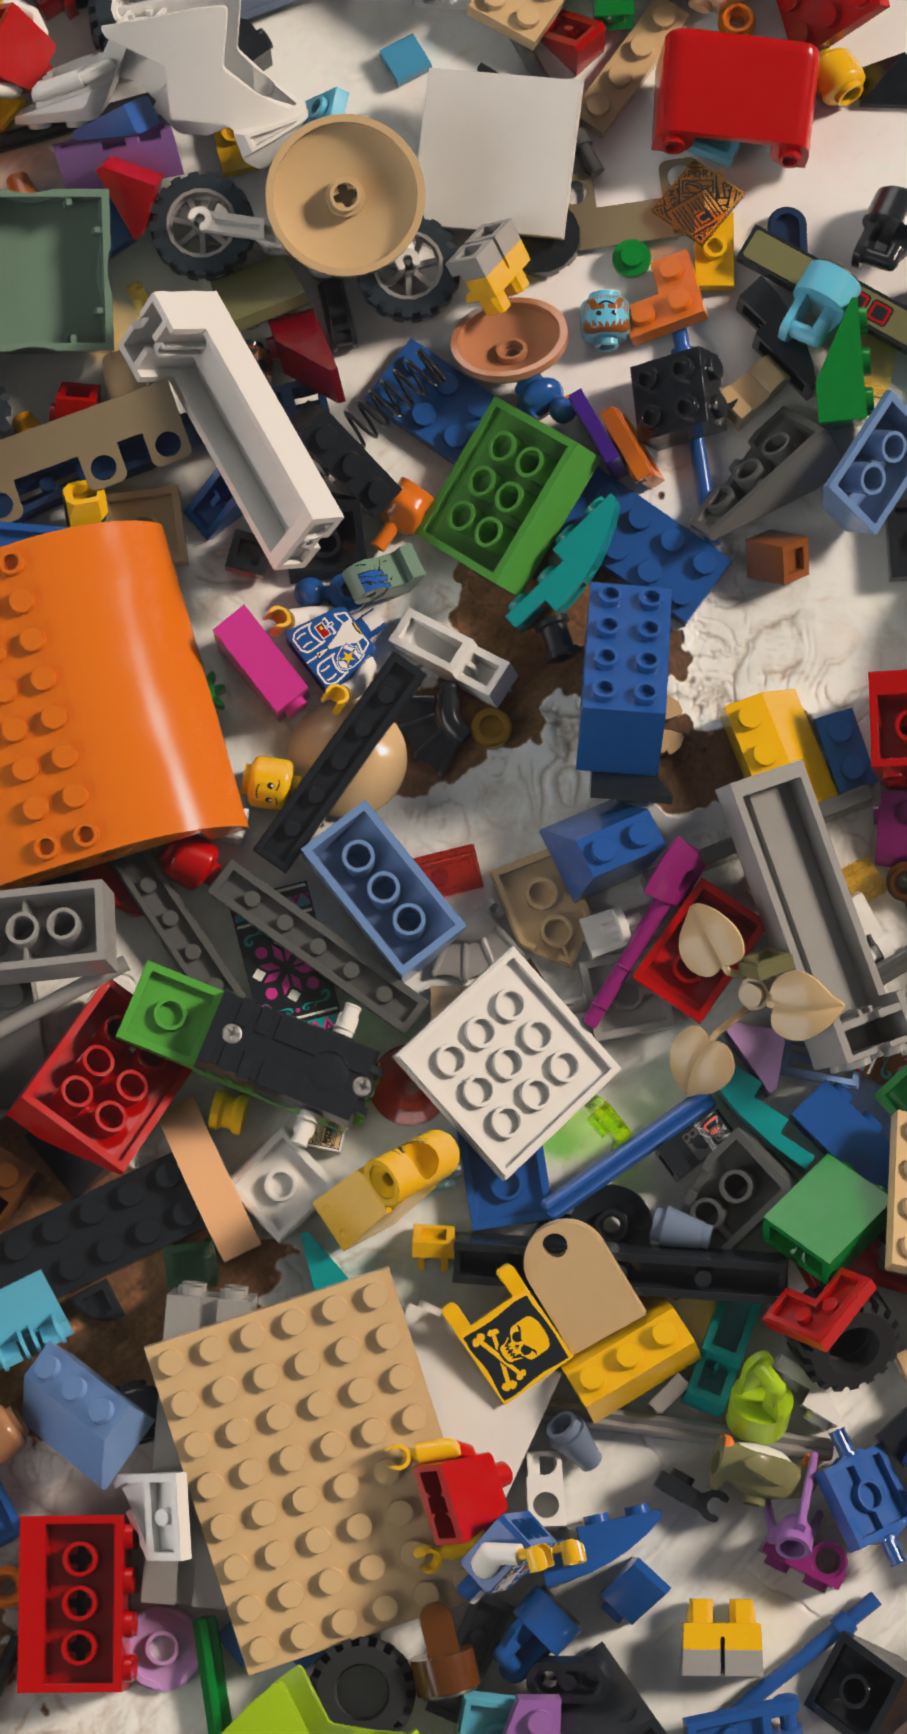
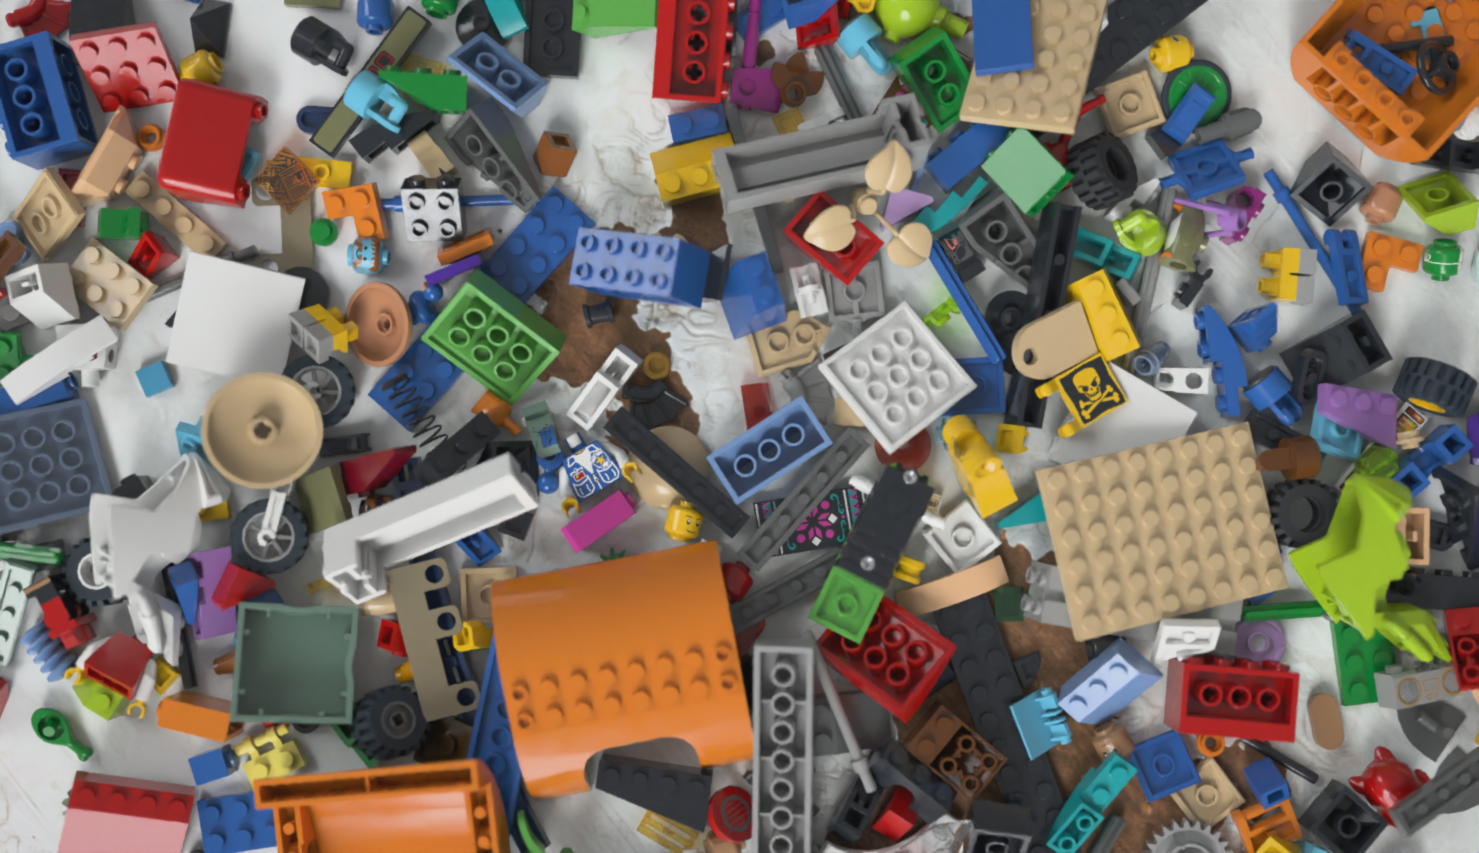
camera: 85 degrees left, 10 degrees up
red torso [384,1438,513,1574] -> none
torso [457,1511,587,1604] -> none
teal slope [505,493,621,633] -> none
magenta piece [582,836,706,1029] -> none
sand blue cone [649,1206,713,1250] -> none
olive tile [737,947,795,981] -> none
red tile [762,1267,877,1353] -> none

